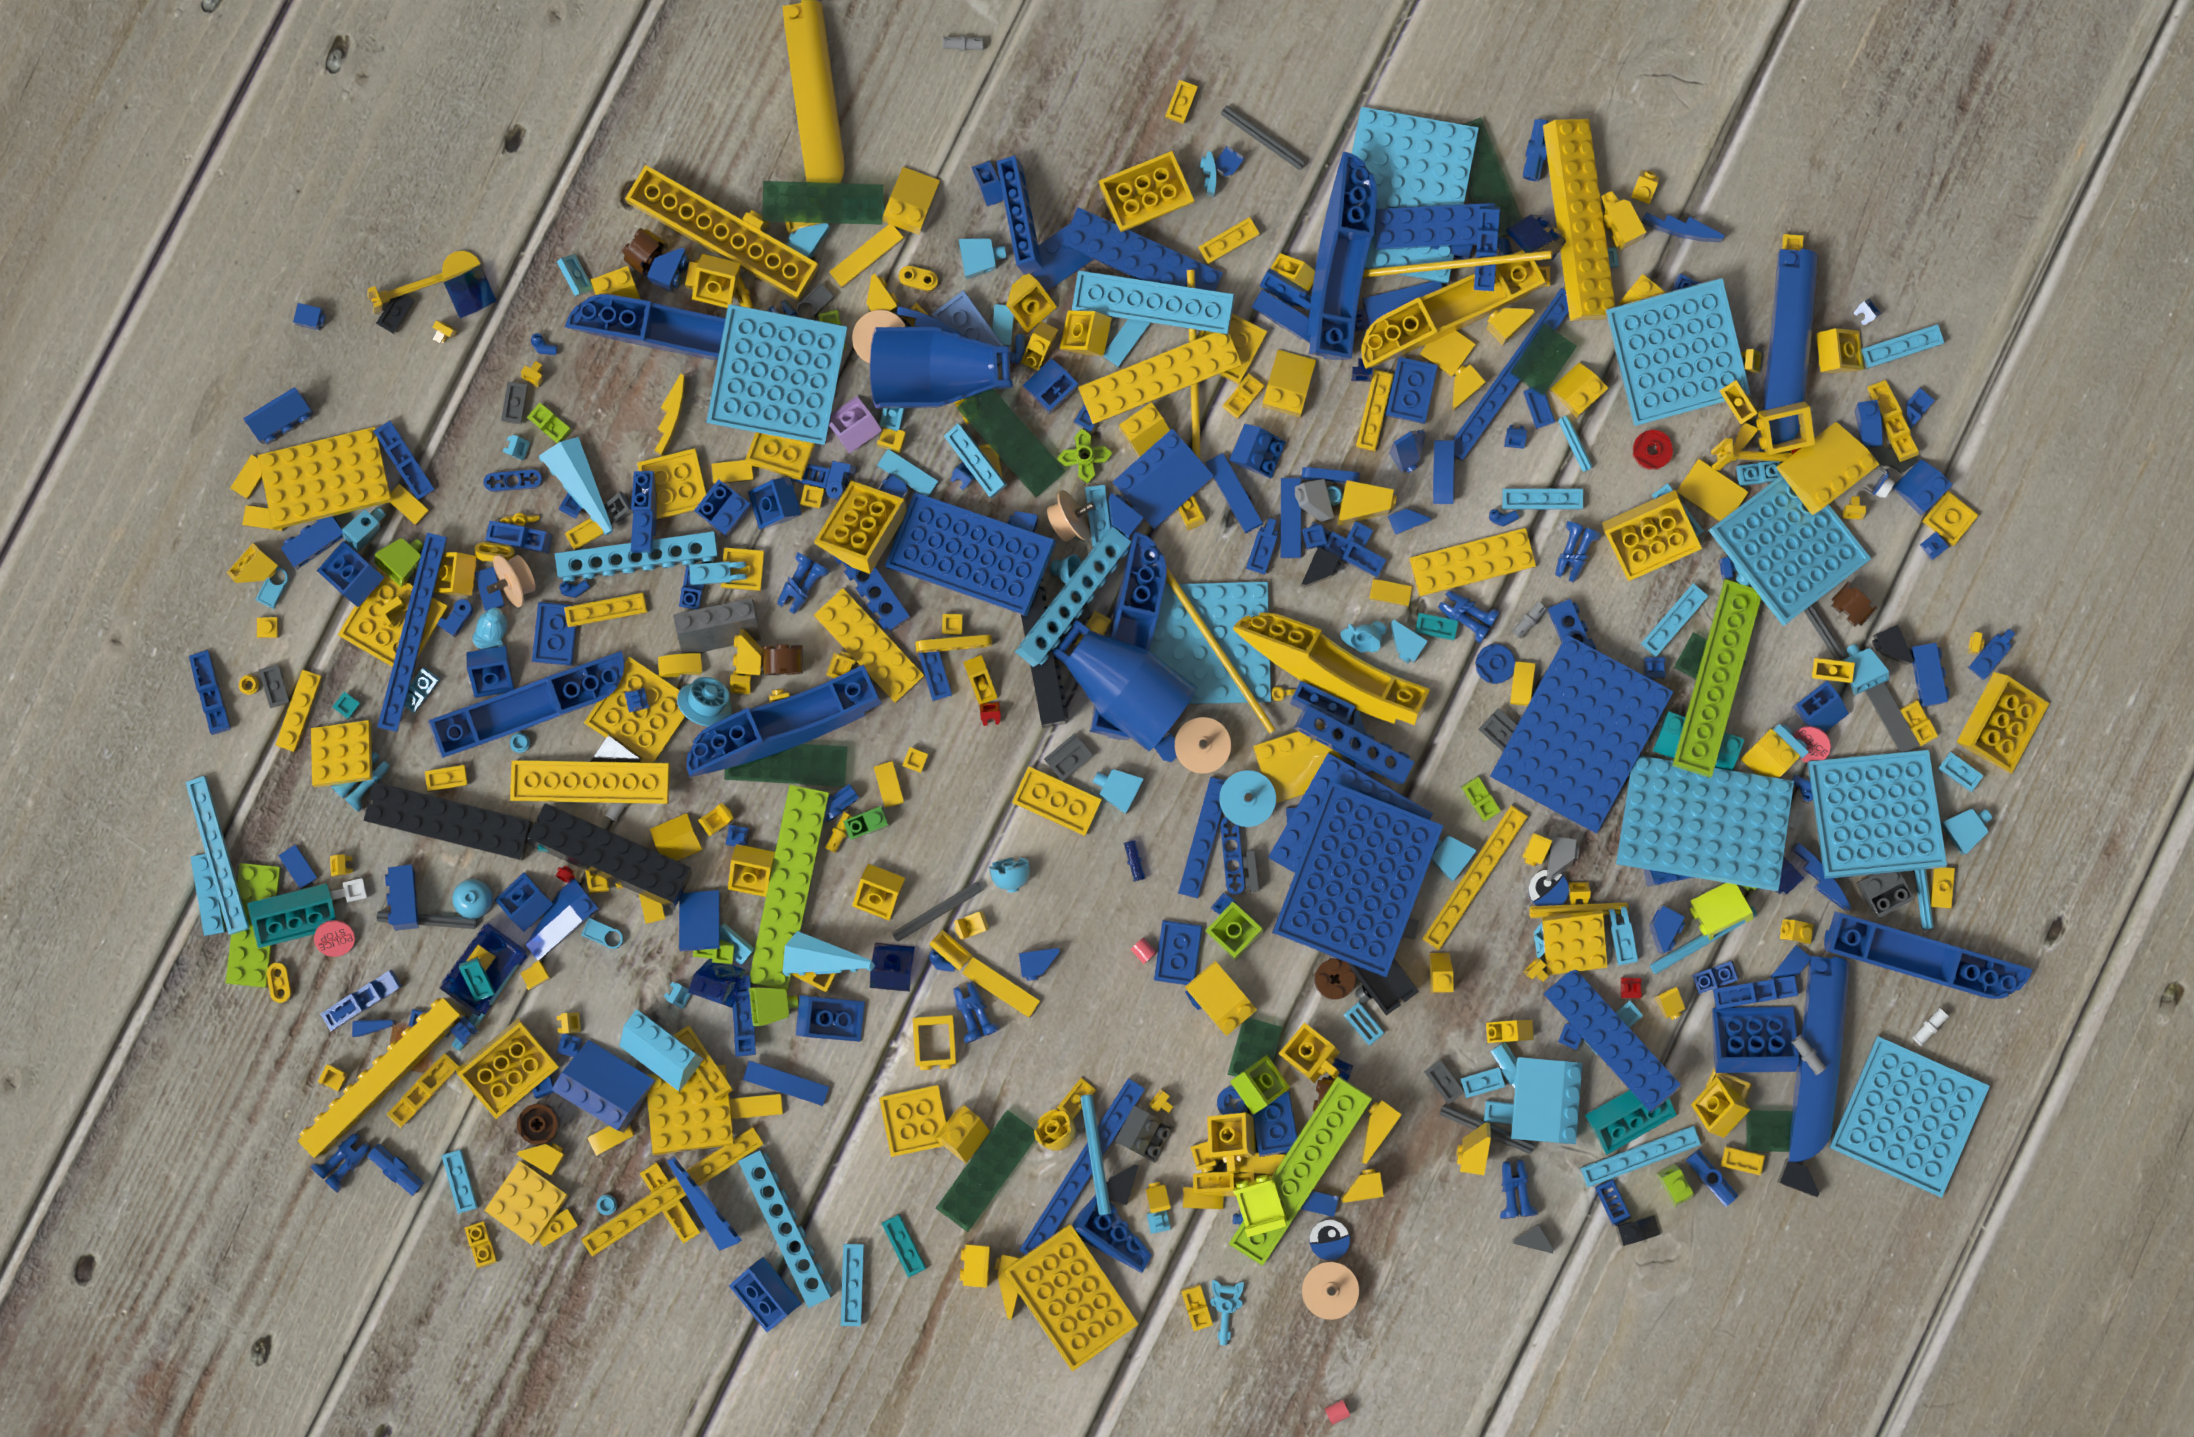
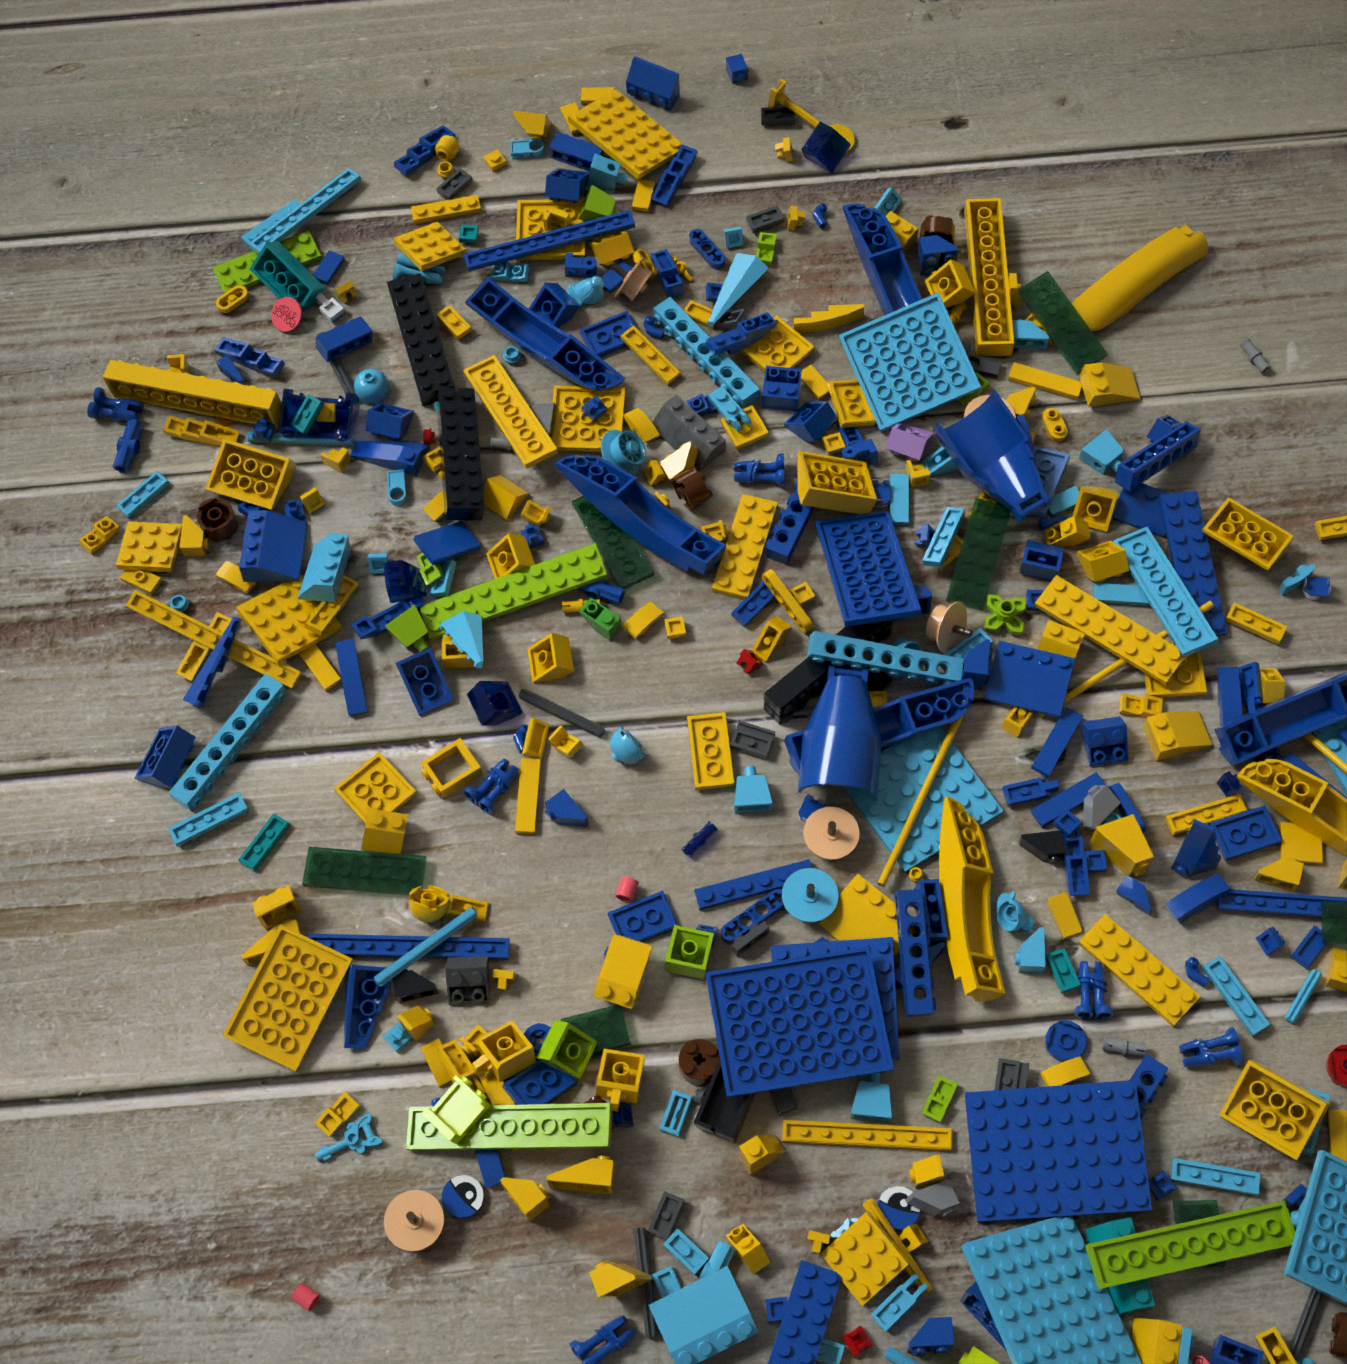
camera: 60 degrees right, 20 degrees down
none -> yellow head [435,135,460,161]

